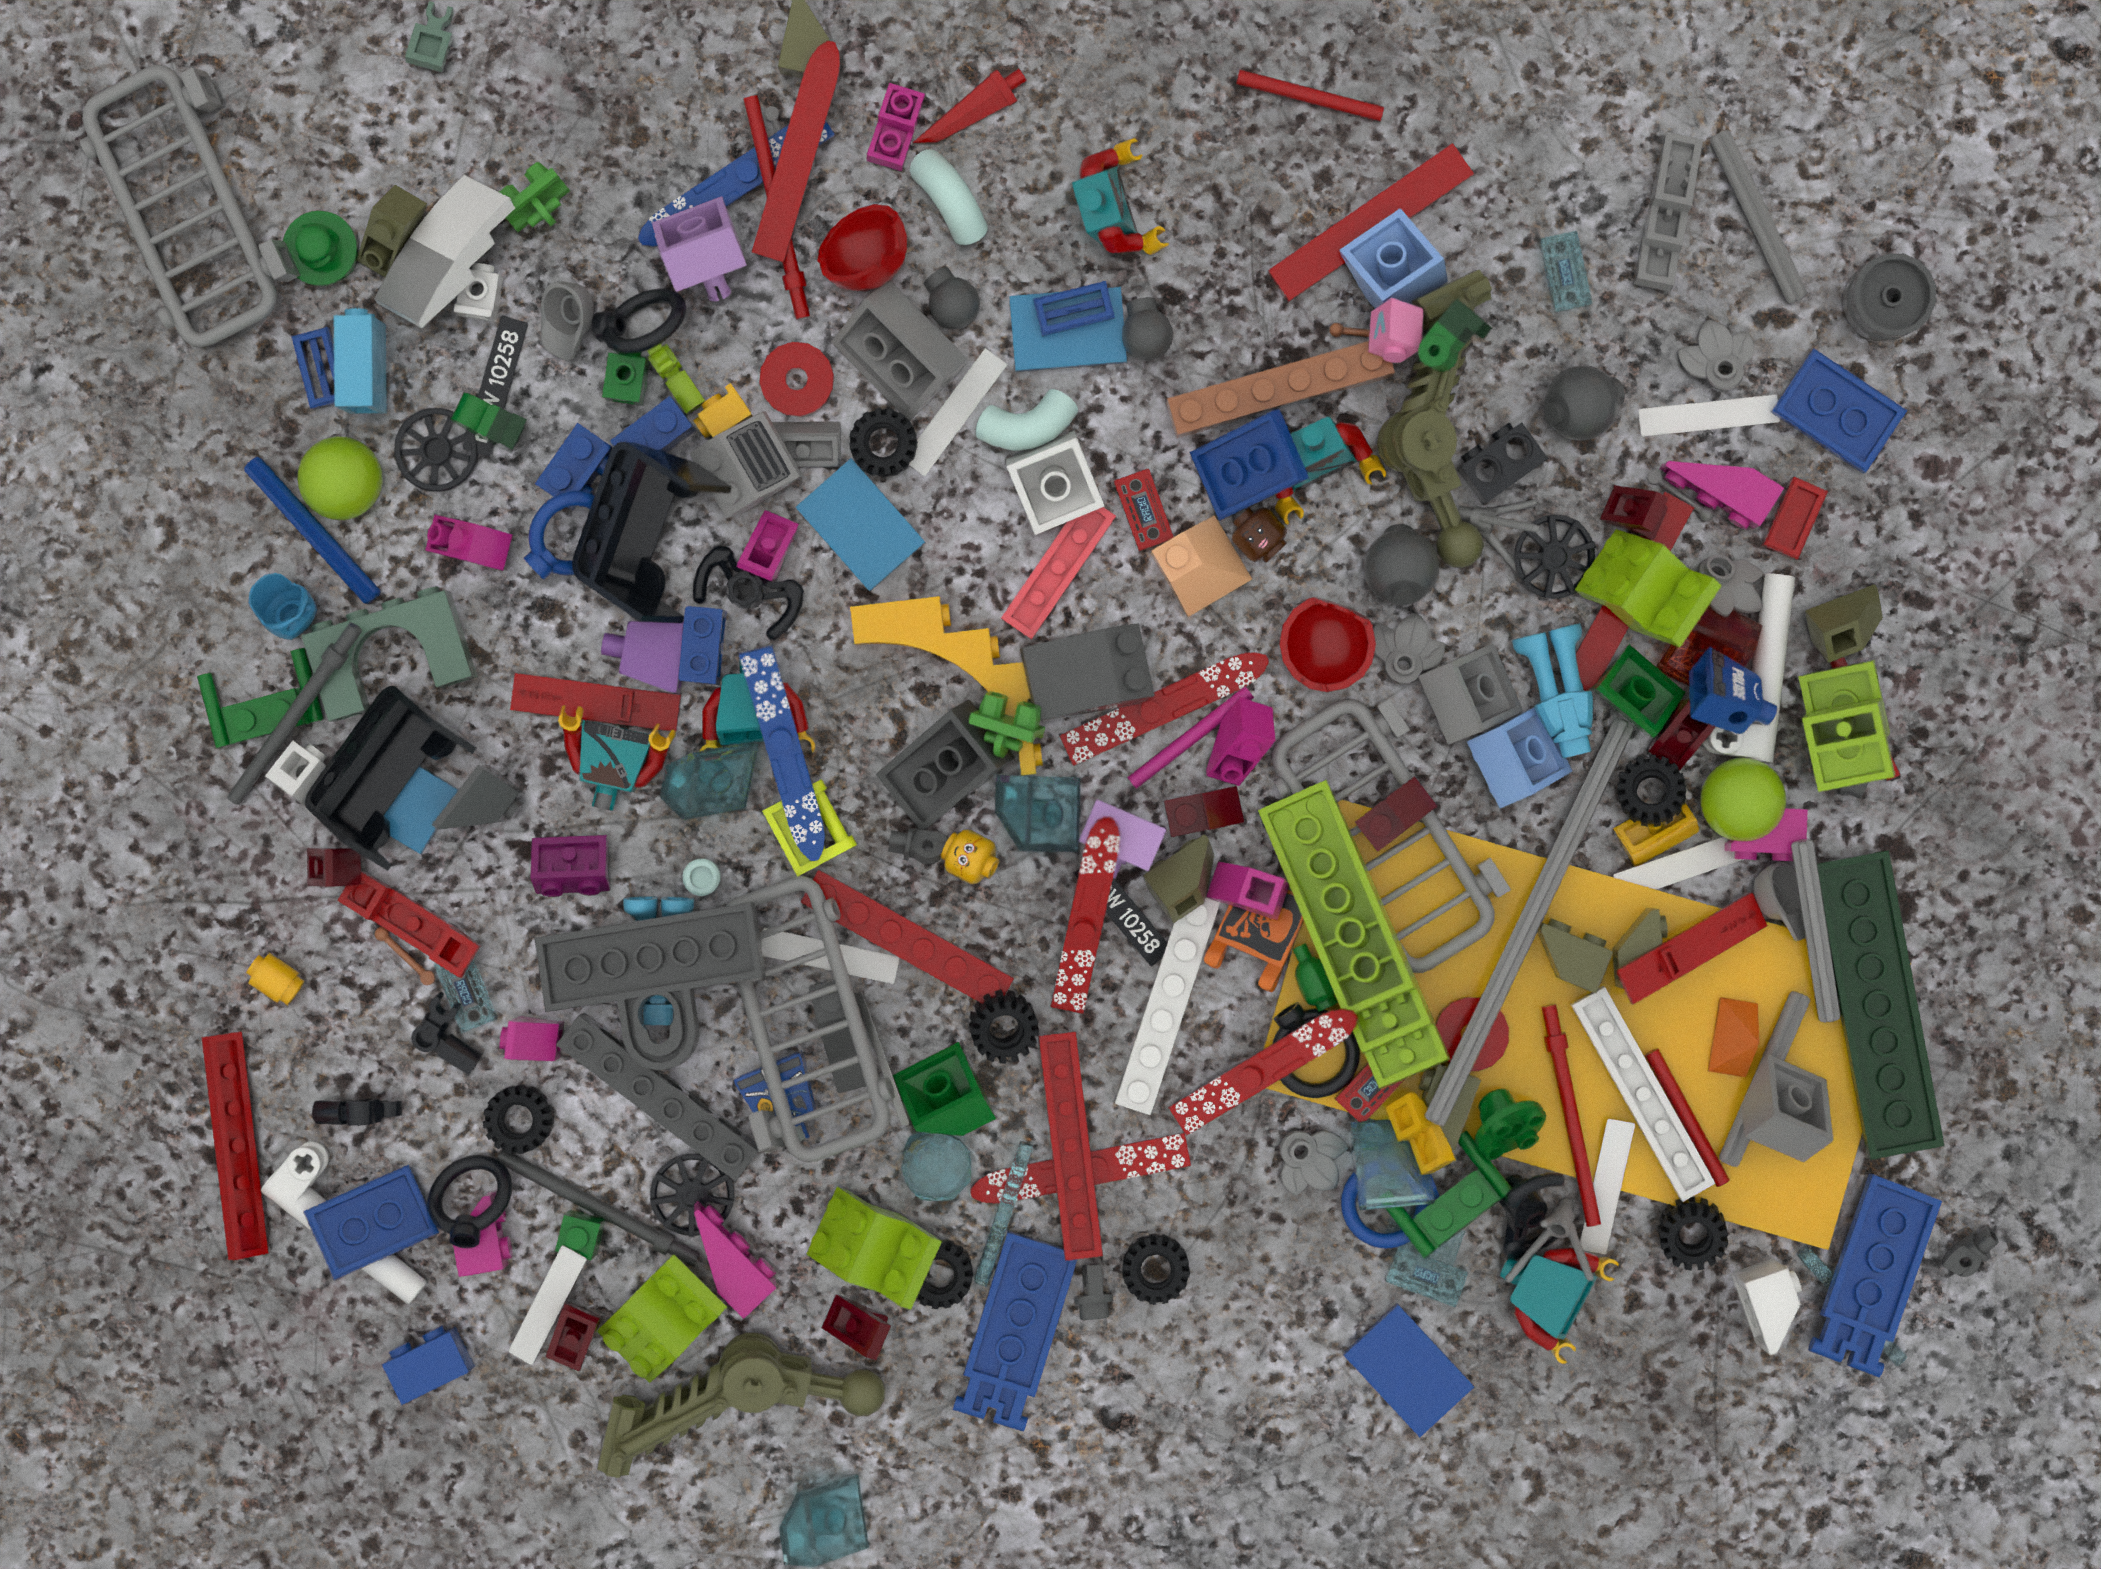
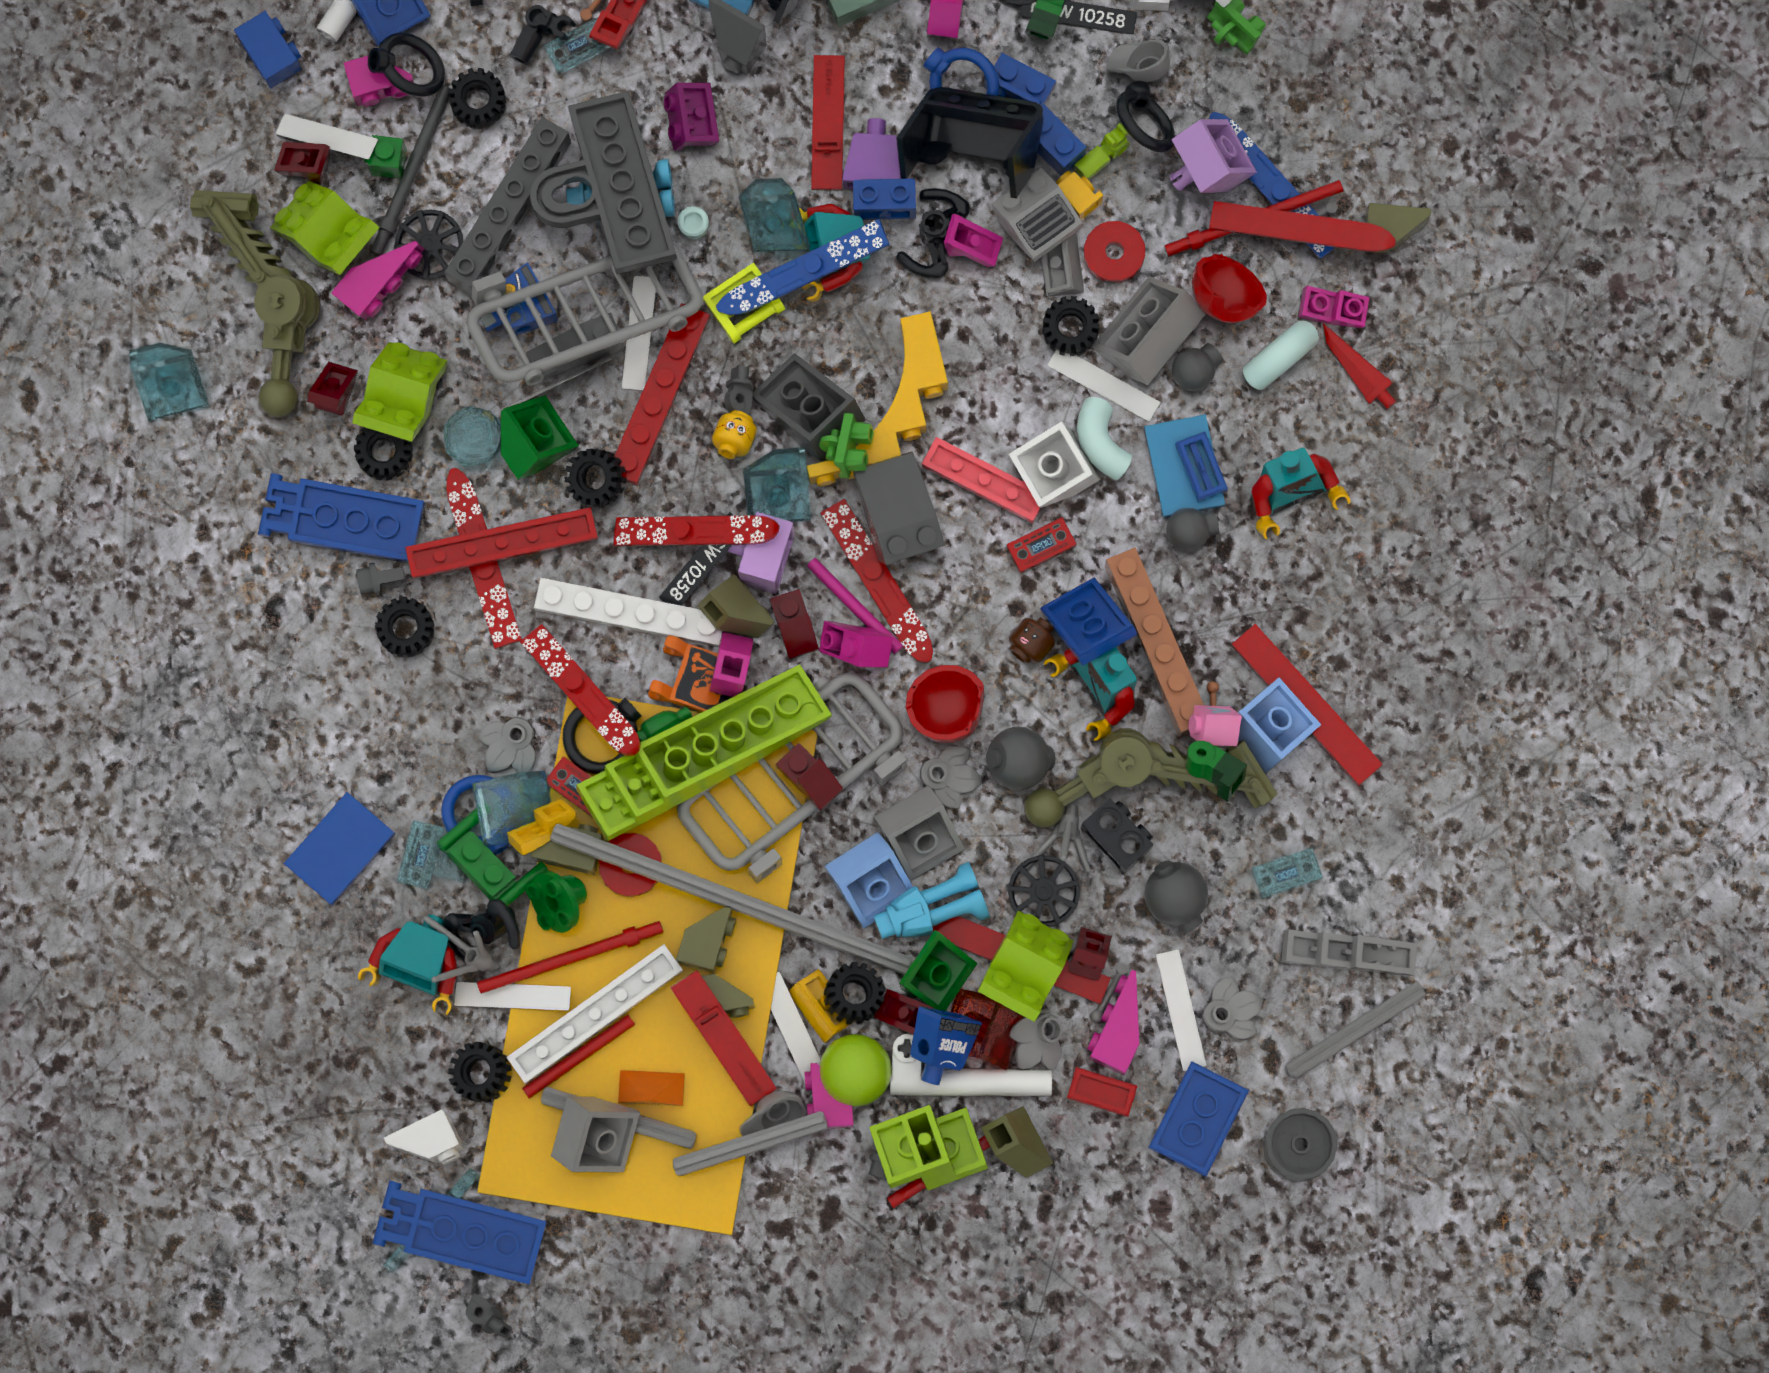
camera: 85 degrees right, 10 degrees down
dark pink slope [499,1016,564,1061] -> none
torso [558,705,676,811] -> none
green brick [602,352,650,406] -> none
dark azure tile [796,458,926,591] -> none
clear light blue bar [974,1141,1034,1286] -> none
light nougat slope [1150,515,1252,617] -> none
red bar [1236,70,1384,122] -> none
dark green plate [1817,850,1945,1160] -> none

